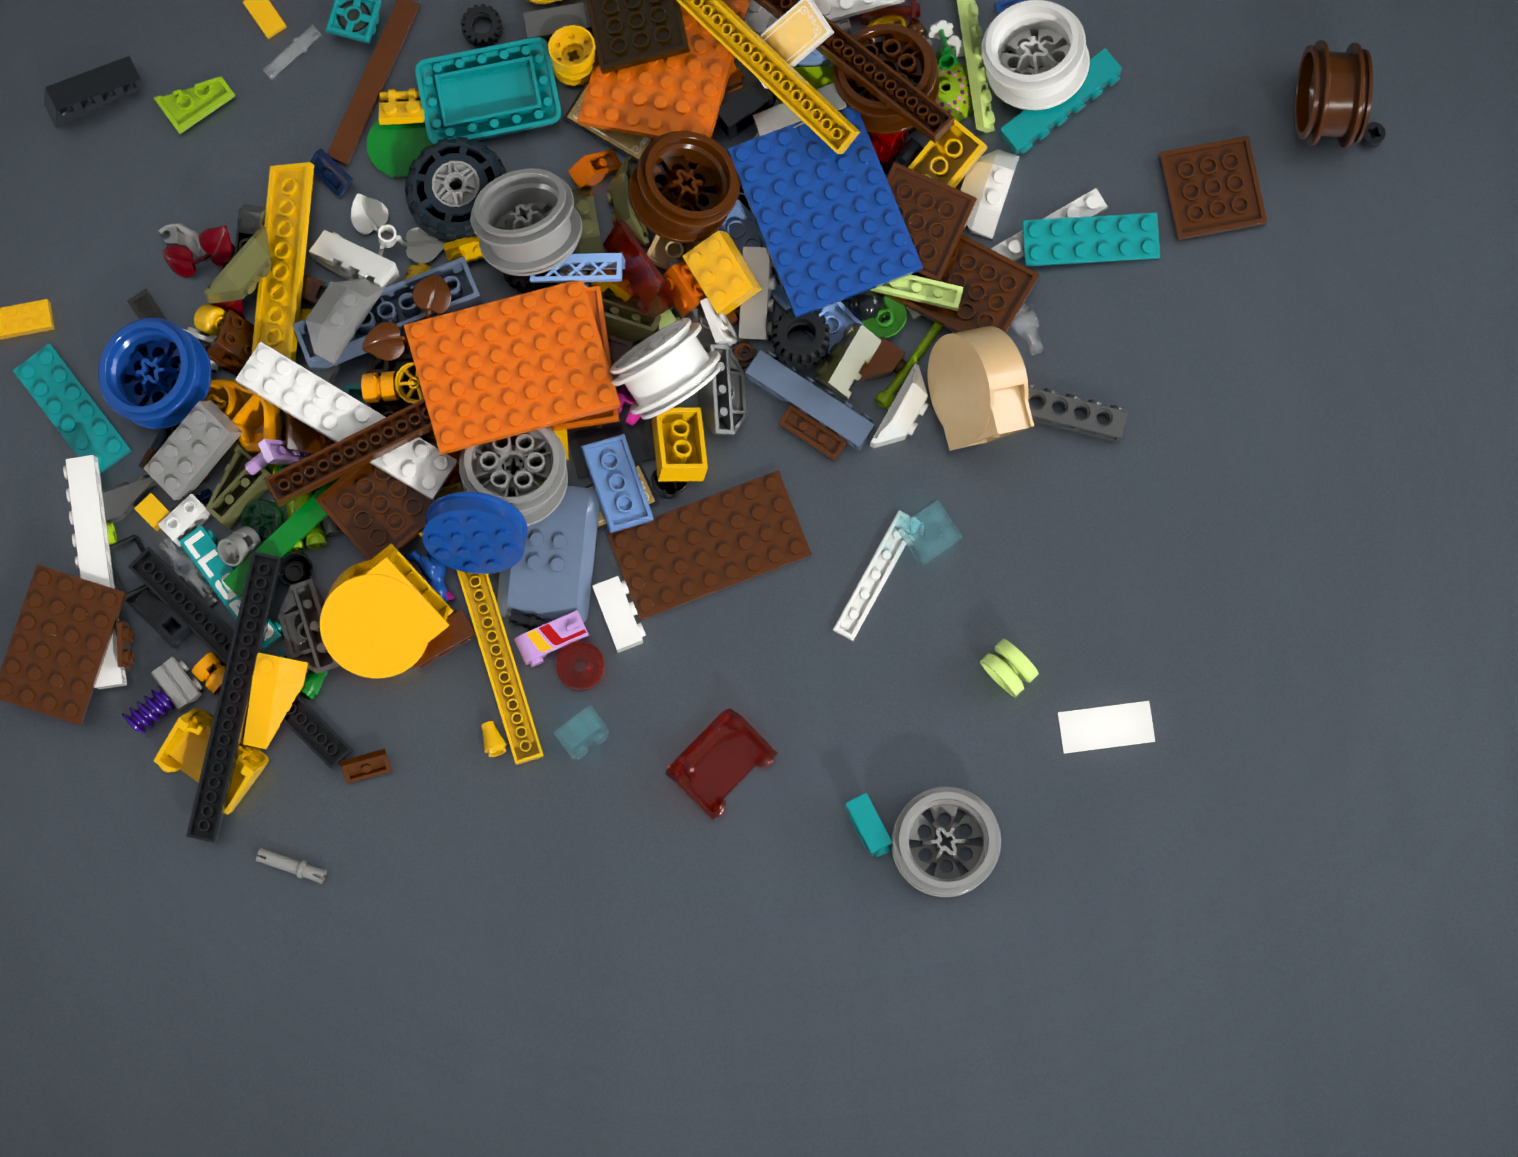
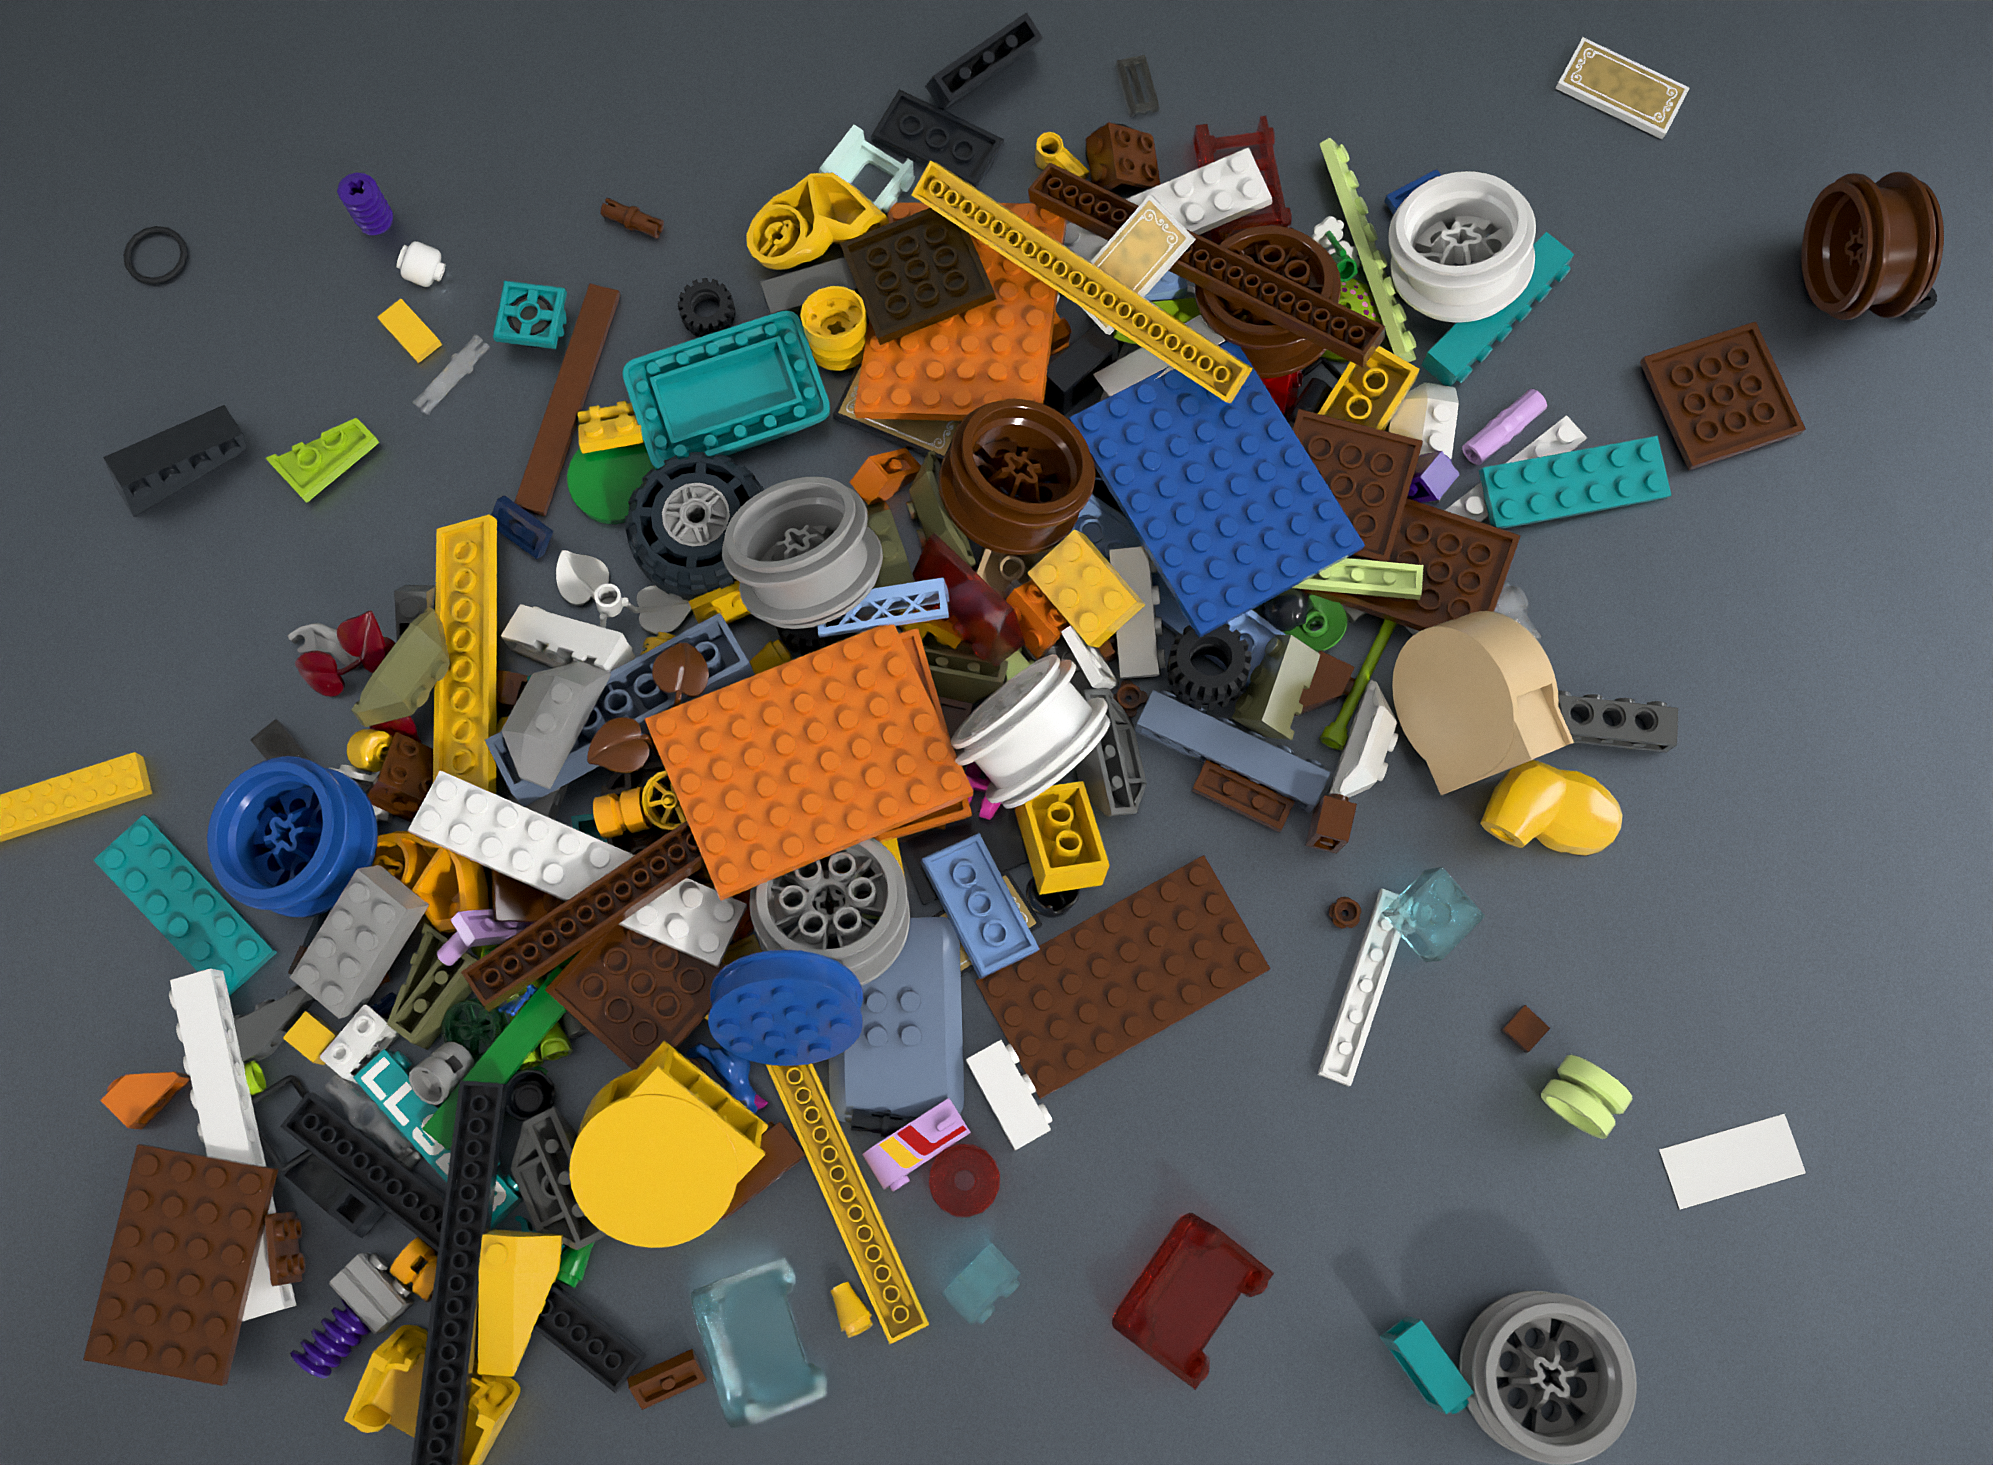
camera: 10 degrees left, 5 degrees down
none -> orange slope [100,1072,191,1130]
none -> blue piece [498,984,538,1016]
none -> clear light blue windscreen [691,1258,827,1428]
none -> yellow cone [749,639,793,675]
none -> reddish brown brick [1305,793,1357,854]
none -> reddish brown plate [1329,897,1362,929]
none -> slope [1407,451,1460,503]
none -> lavender axle [1462,389,1547,465]
none -> yellow piece [1480,760,1623,856]
none -> reddish brown tile [1501,1005,1550,1053]

